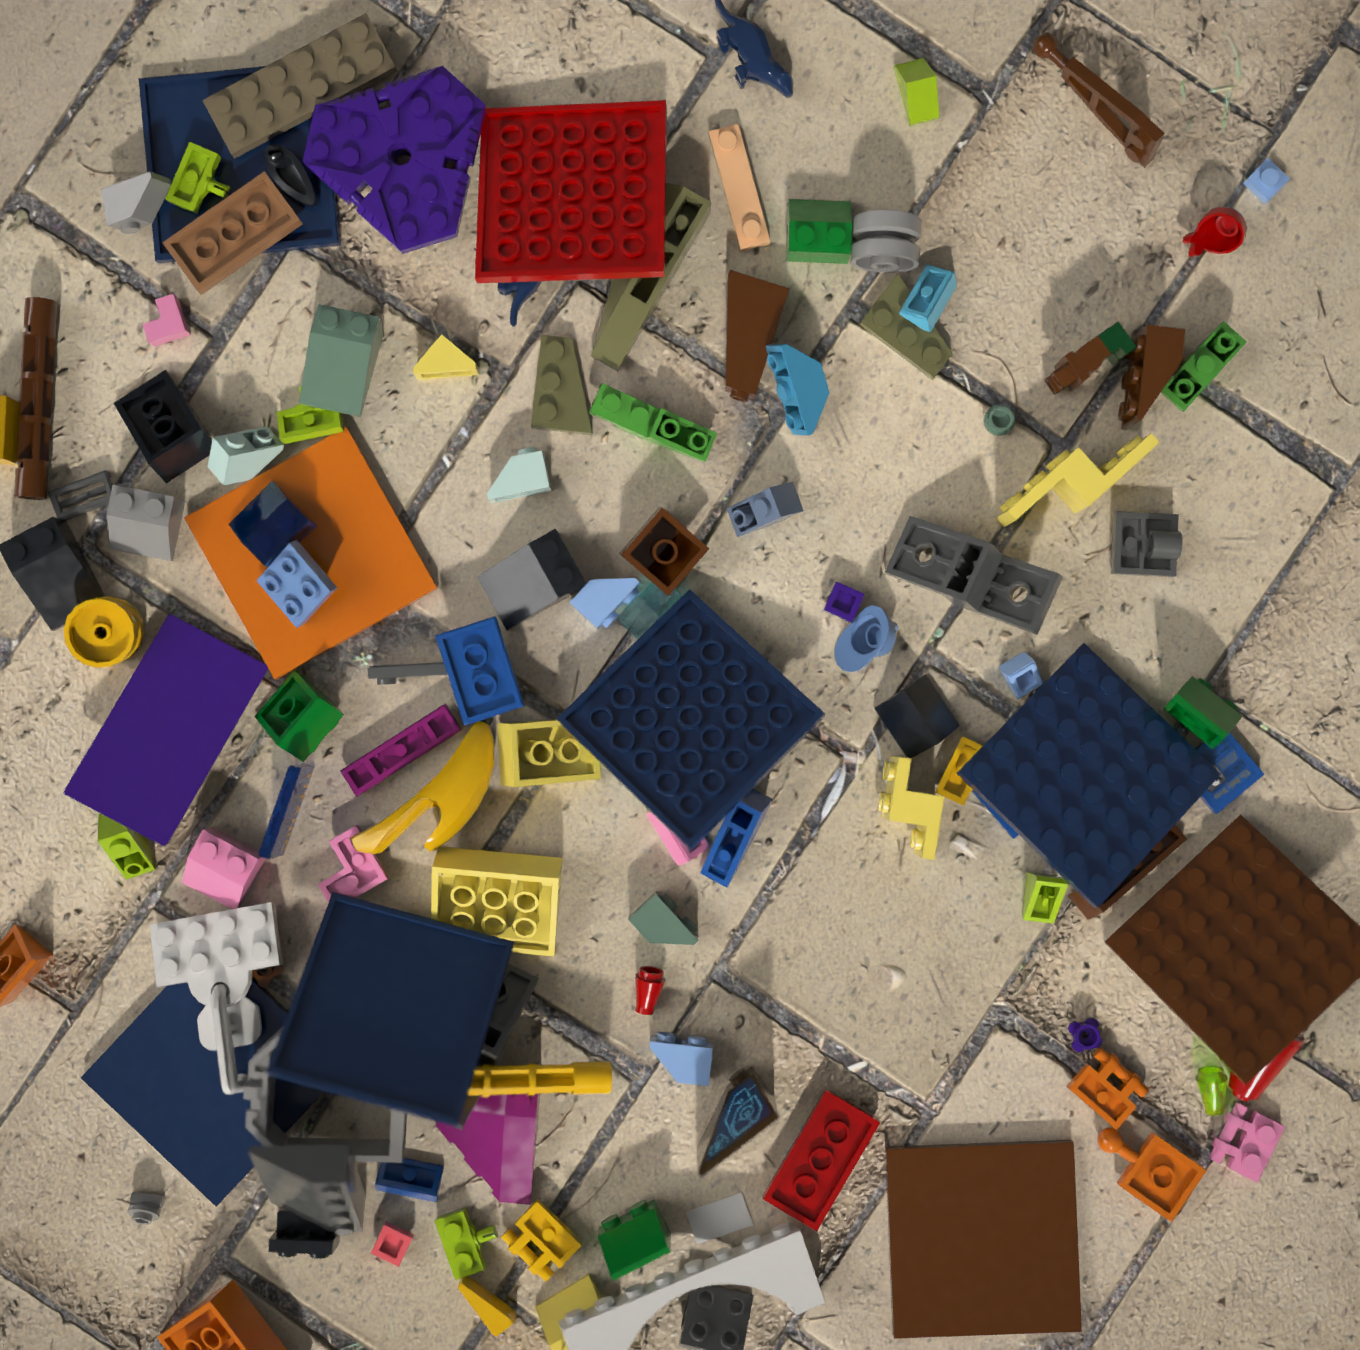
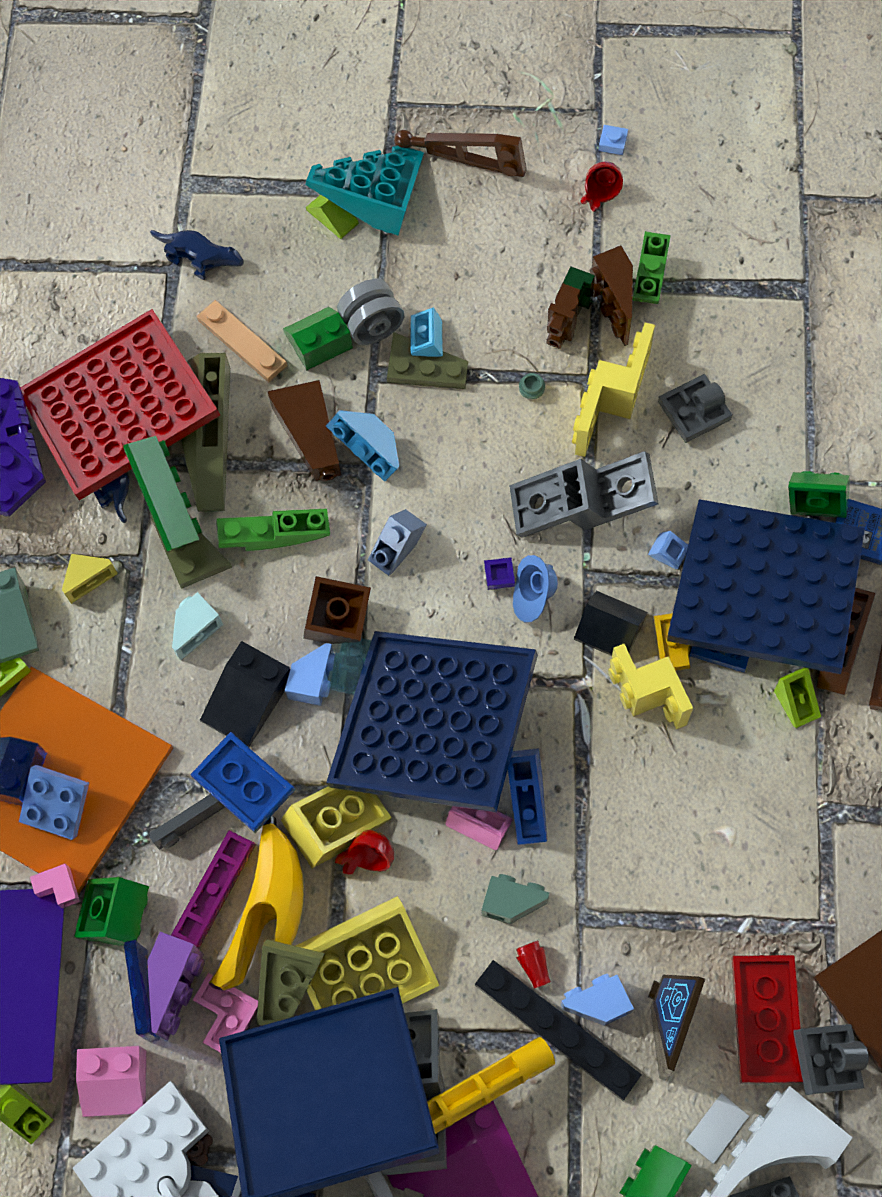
camera: 25 degrees left, 20 degrees down
none -> bright pink piece [30,864,80,909]
none -> green slope [123,436,202,552]
none -> medium lavender slope [148,932,205,1041]
none -> olive wing [256,939,325,1026]
none -> teal slope [305,146,424,236]
none -> red piece [335,830,394,875]
none -> black plate [475,960,642,1101]
none -> dark grey plate [793,1024,869,1095]

